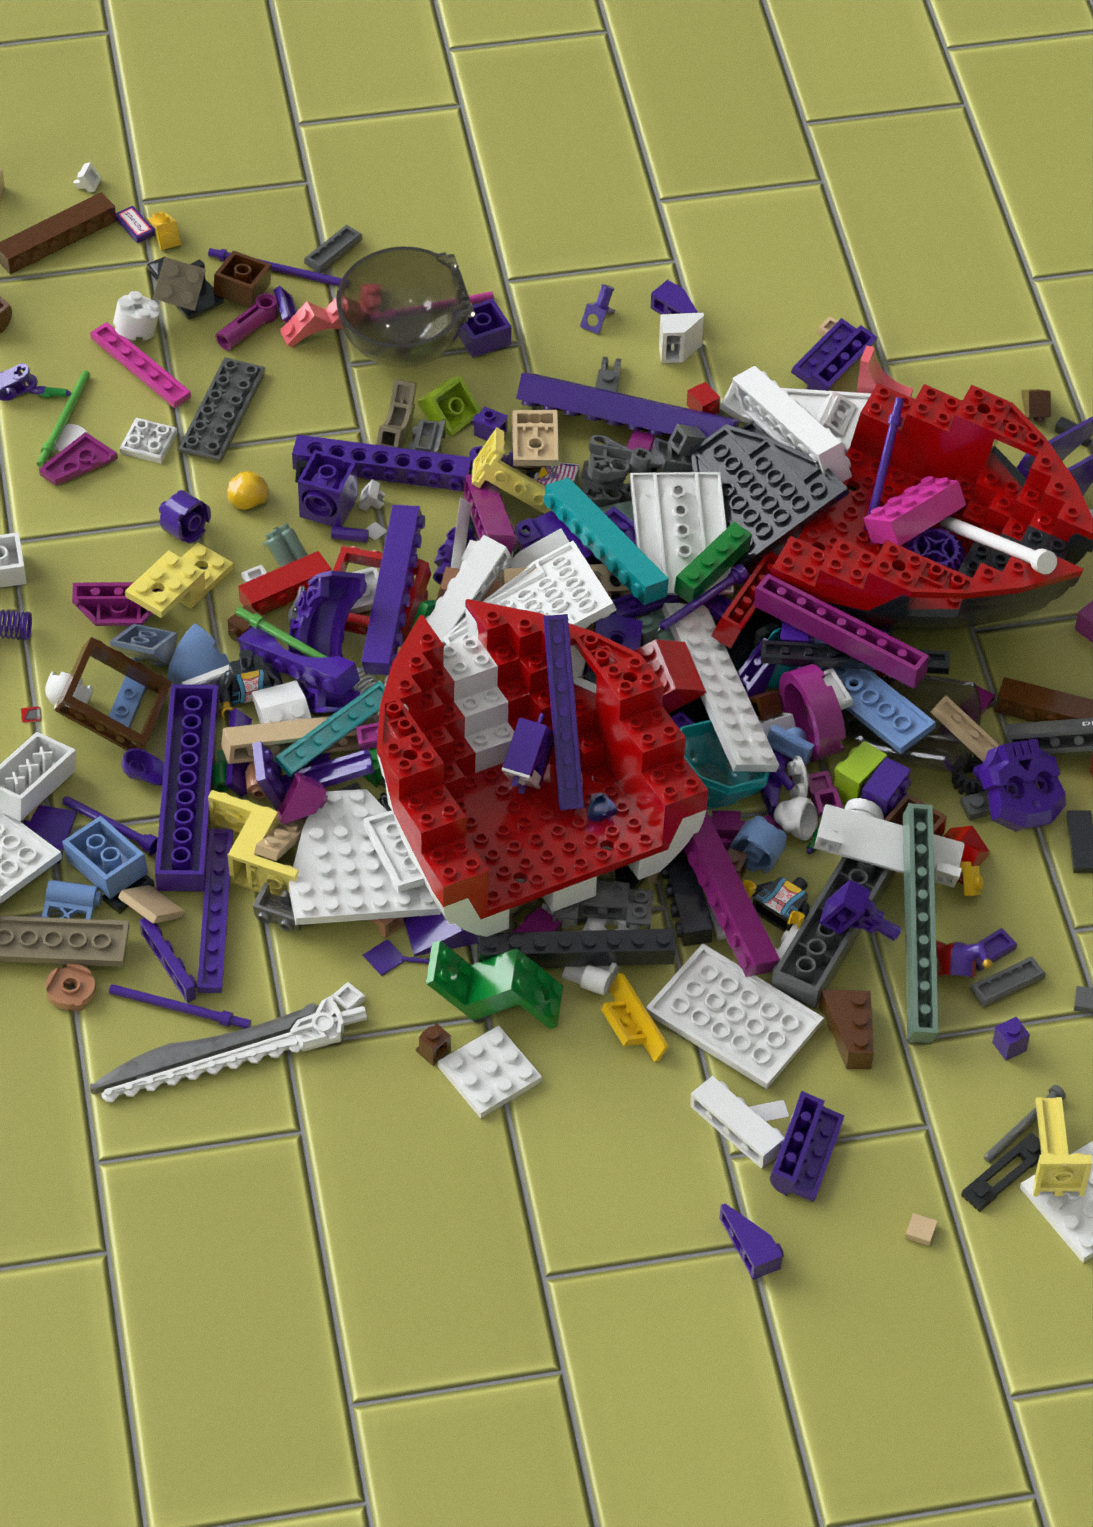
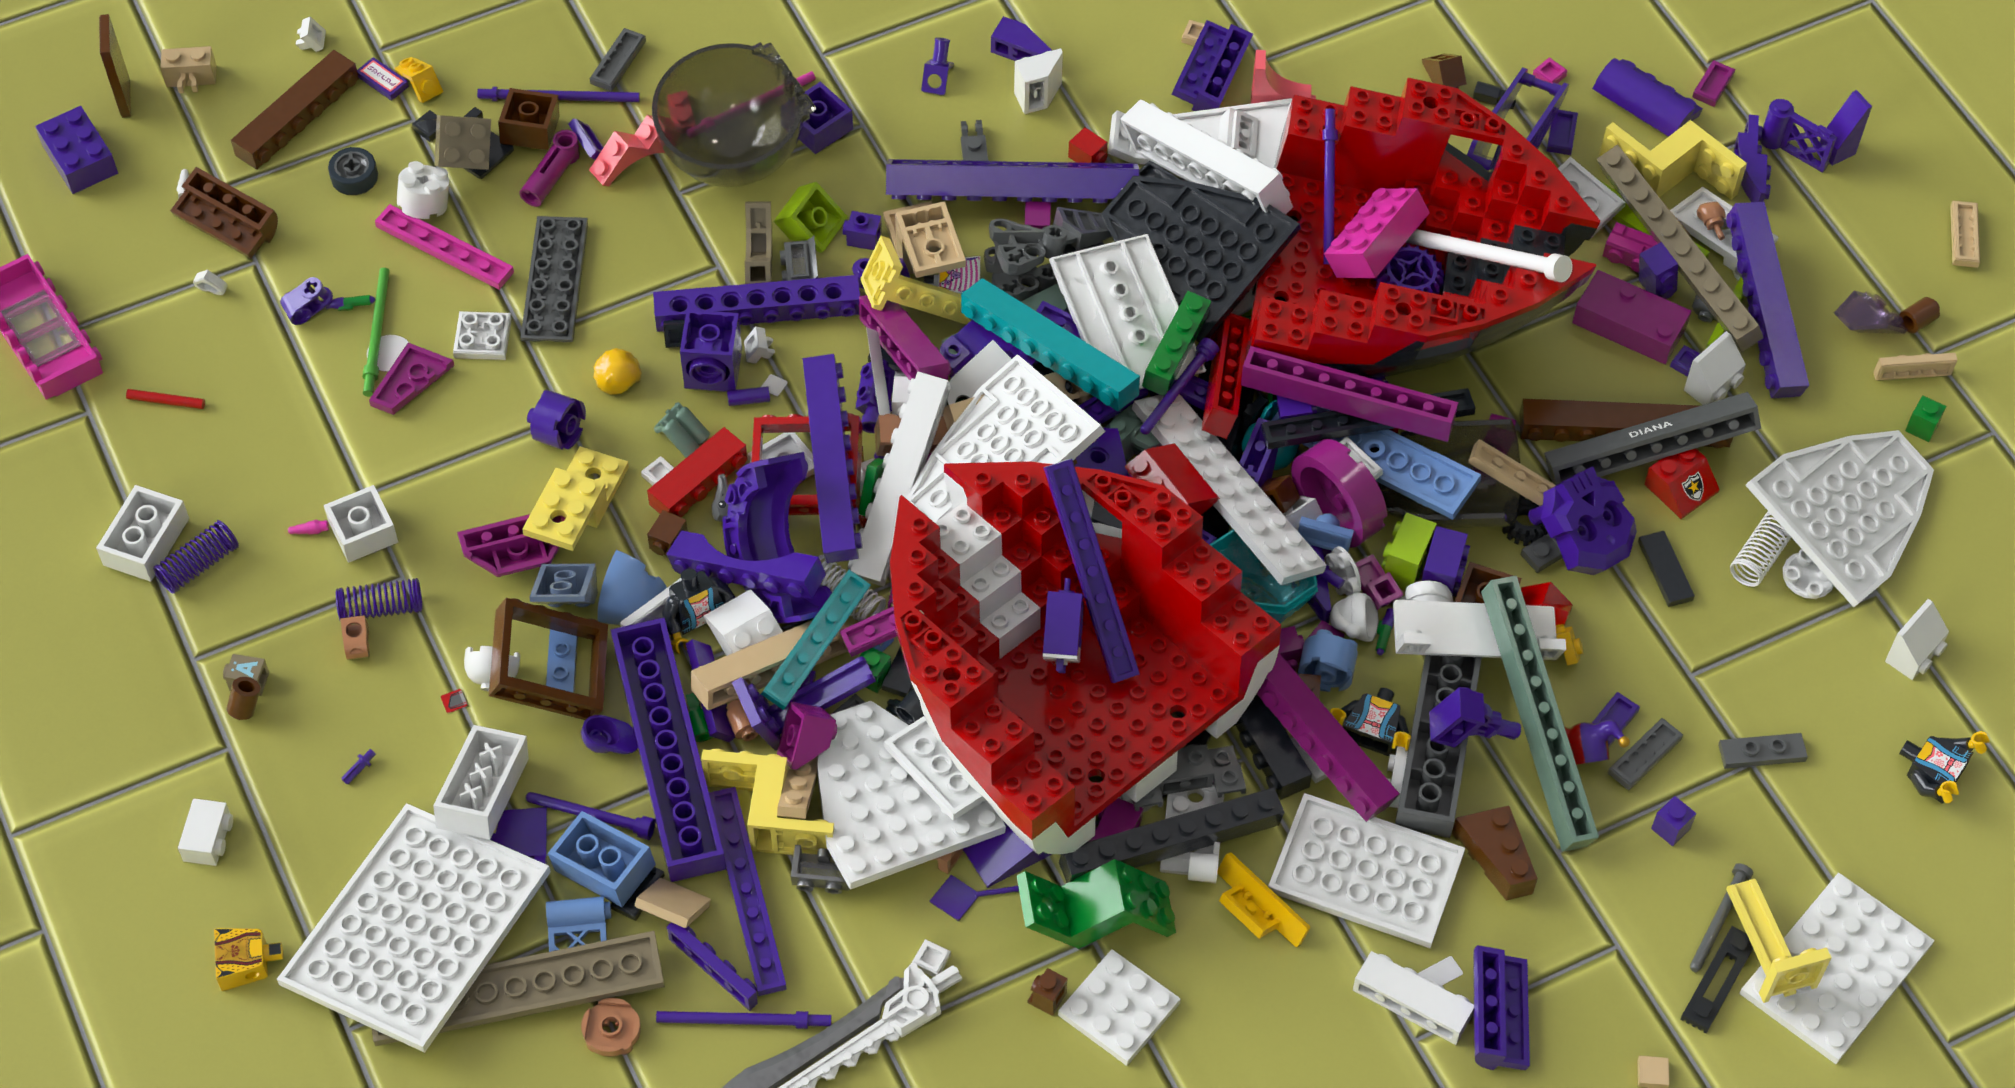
camera: 15 degrees left, 5 degrees up
bright green bar [235,606,327,658] -> none
clear blue tile [587,793,618,822] -> none
dark grey brick [668,424,707,456] -> none
none -> black wheel [328,147,378,195]

